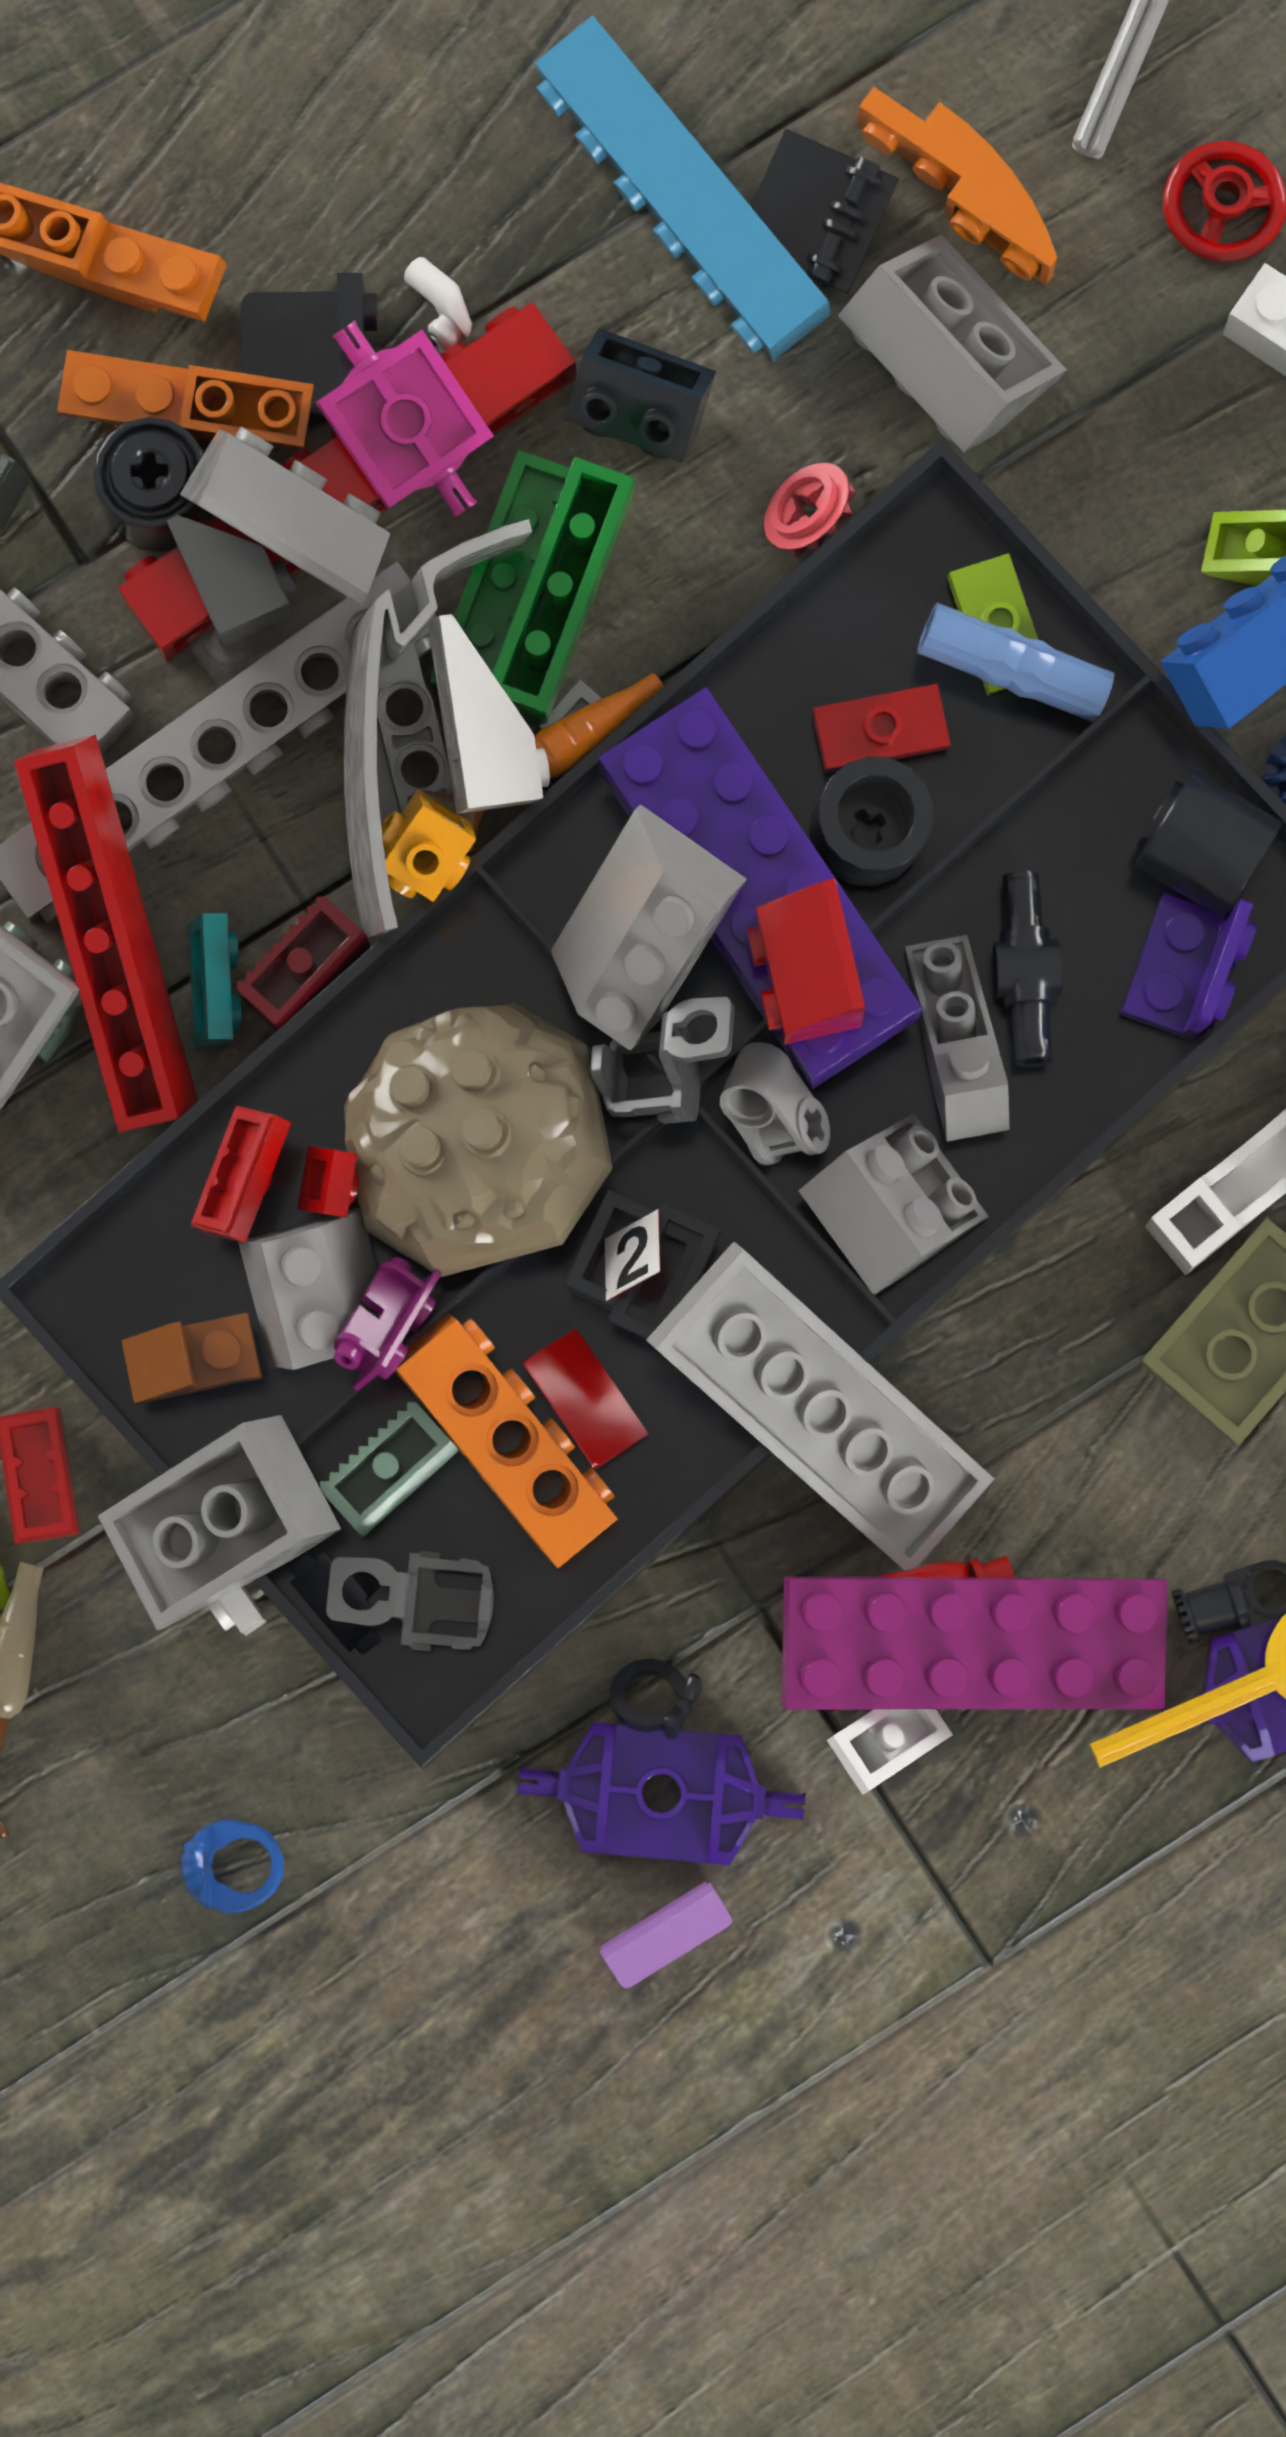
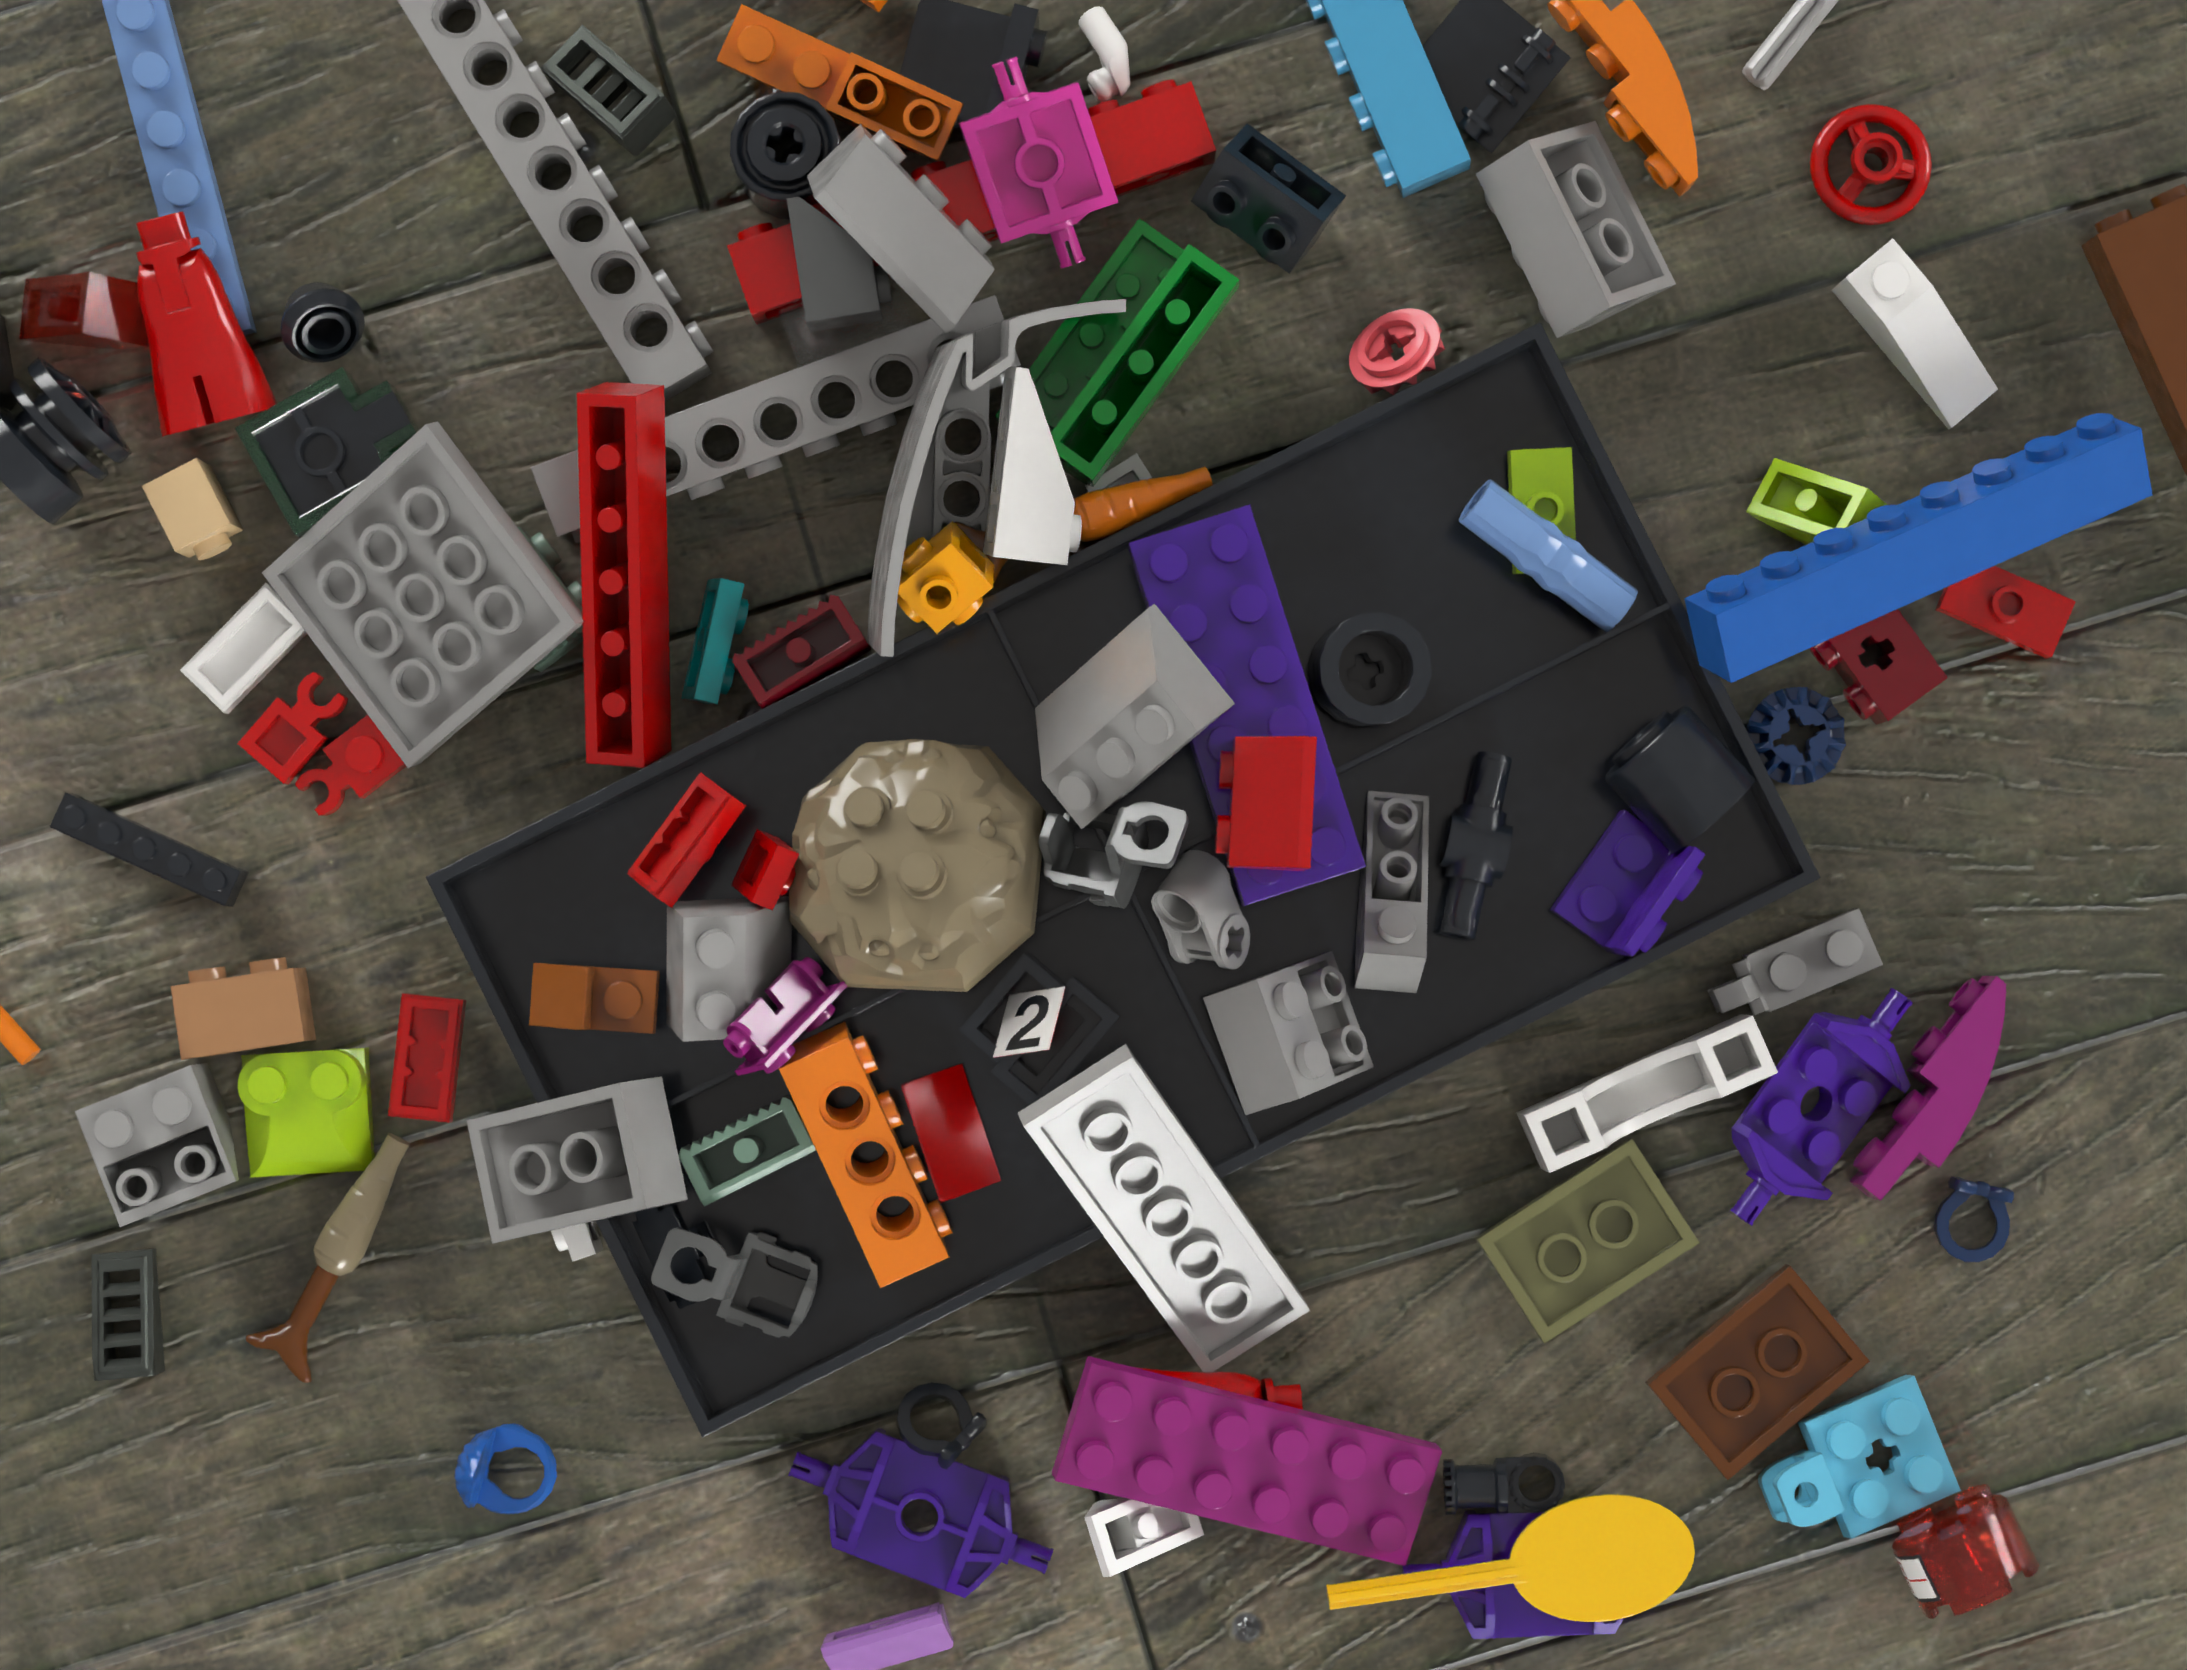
camera: 10 degrees right, 5 degrees up
red plate [812,684,951,773] -> none

